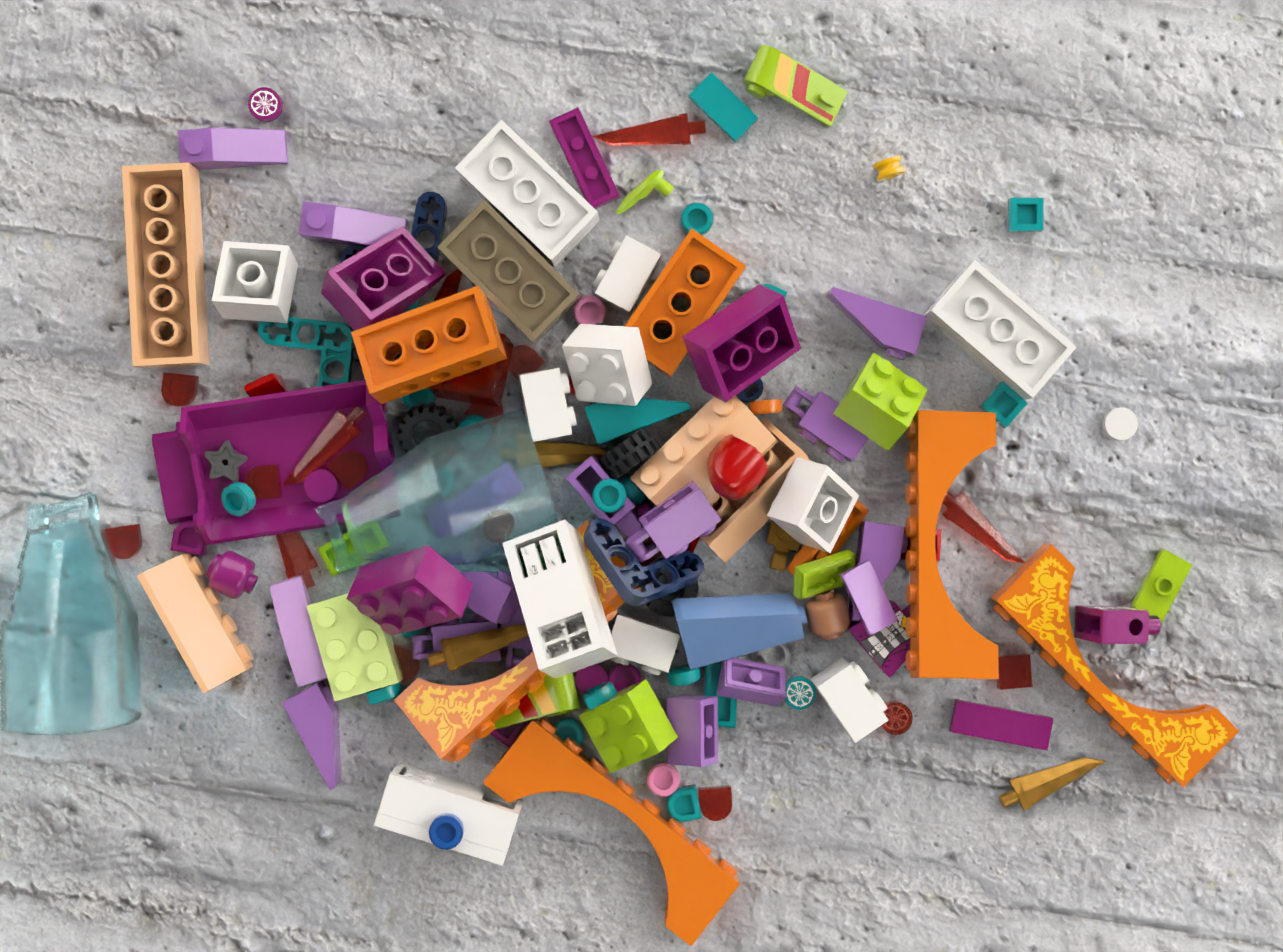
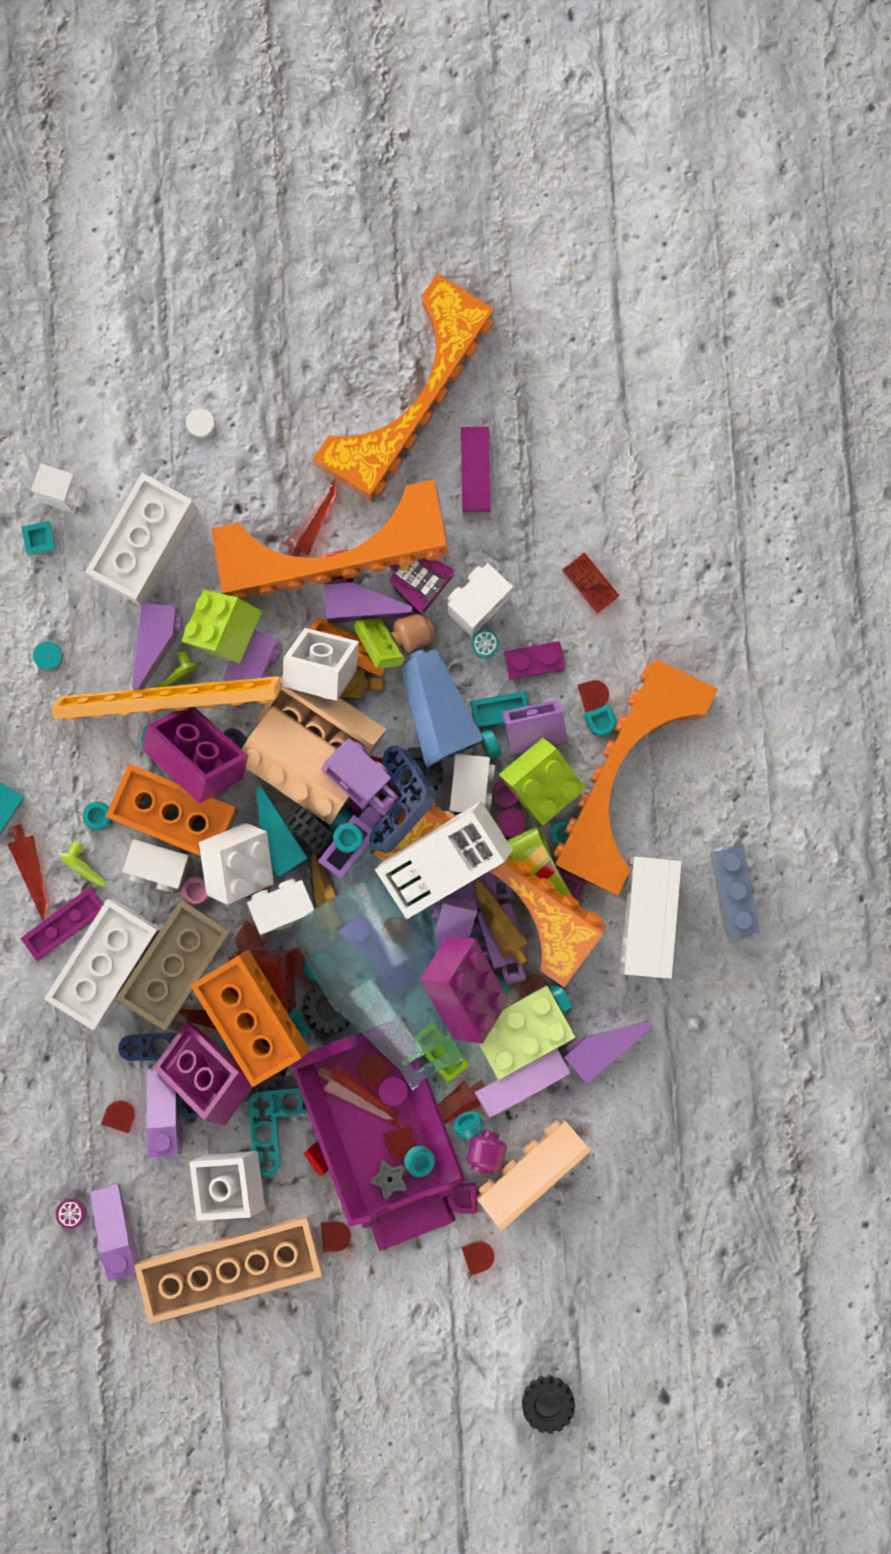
camera: 105 degrees left, 5 degrees down
clear light blue windscreen [0,492,142,735] -> none
blue tile [429,813,464,850] -> none
teal tile [581,681,617,710] -> none
bright pink tile [647,762,680,796] -> none
red piece [707,434,768,500] -> none
medium lavender slope [717,658,786,706] -> none
orange tile [749,399,783,415] -> none
slope [839,560,898,636] -> none
yellow bush [873,155,906,182] -> none
clear red tile [881,701,913,735] -> none
teal plate [979,382,1028,428] -> none
clear red tile [997,653,1033,690] -> none
pearl gold bar [998,757,1106,811] -> none
magenta torso [1074,605,1161,644] -> none
lime plate [1130,549,1193,622] -> none
none -> white brick [31,464,85,514]
none -> teal tile [33,641,63,671]
none -> light orange plate [51,676,281,721]
none -> clear red tile [101,1100,136,1134]
none -> lime bar [154,650,198,688]
none -> teal tile [453,1111,484,1139]
none -> magenta plate [504,641,565,681]
none -> clear red tile [562,552,620,614]
none -> sand blue brick [710,846,760,938]

